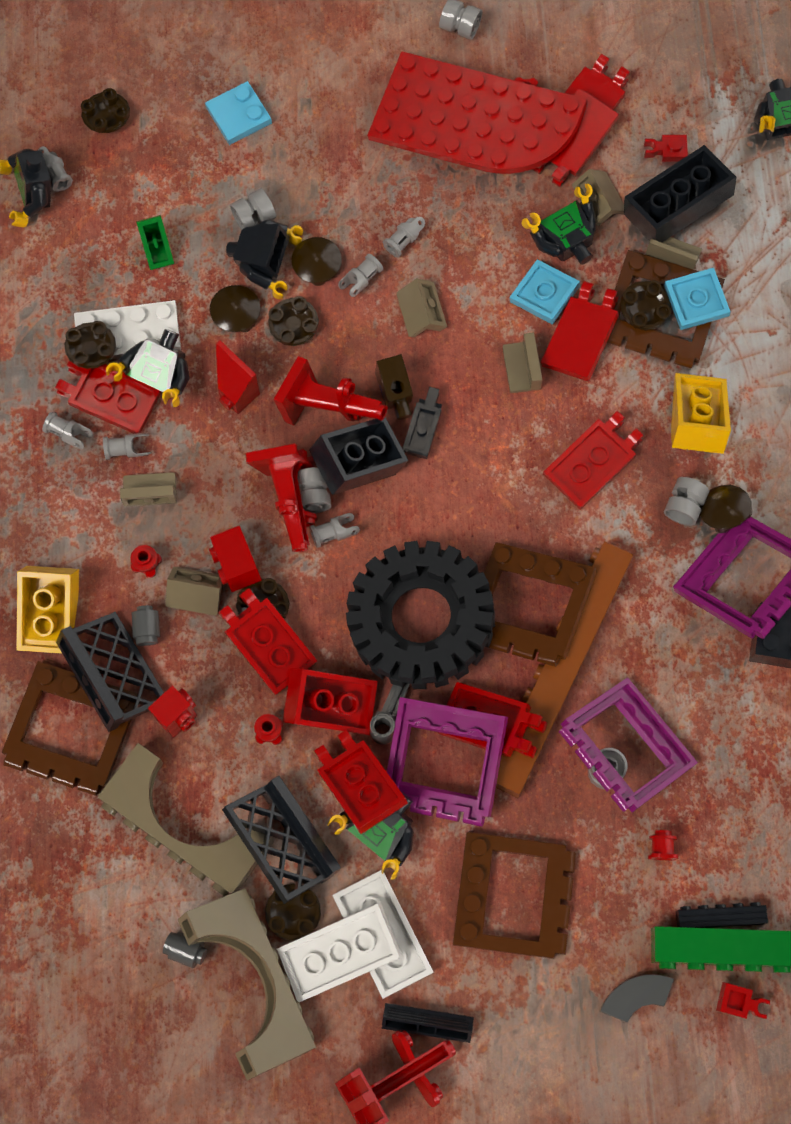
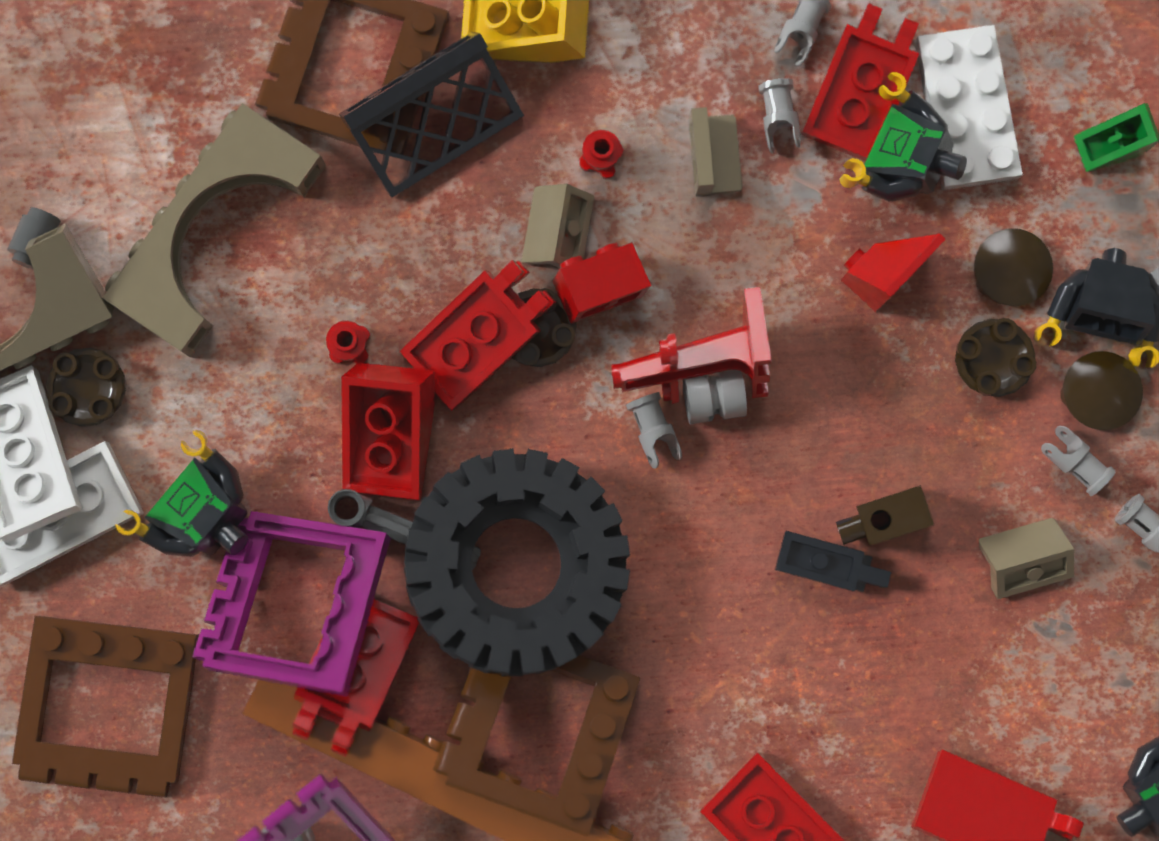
camera: 85 degrees right, 10 degrees up
dark brown dish [64,321,116,369] -> none
dark grey brick [131,605,160,646] -> none
red brick [148,685,197,738] -> none
black fence [222,776,341,904] -> none
red piece [273,356,388,426] -> none
black brick [309,417,408,495] -> none
red tile [314,730,408,834] -> none
dark tan panel [502,332,542,393] -> none
medium azure plate [509,259,580,325] -> none

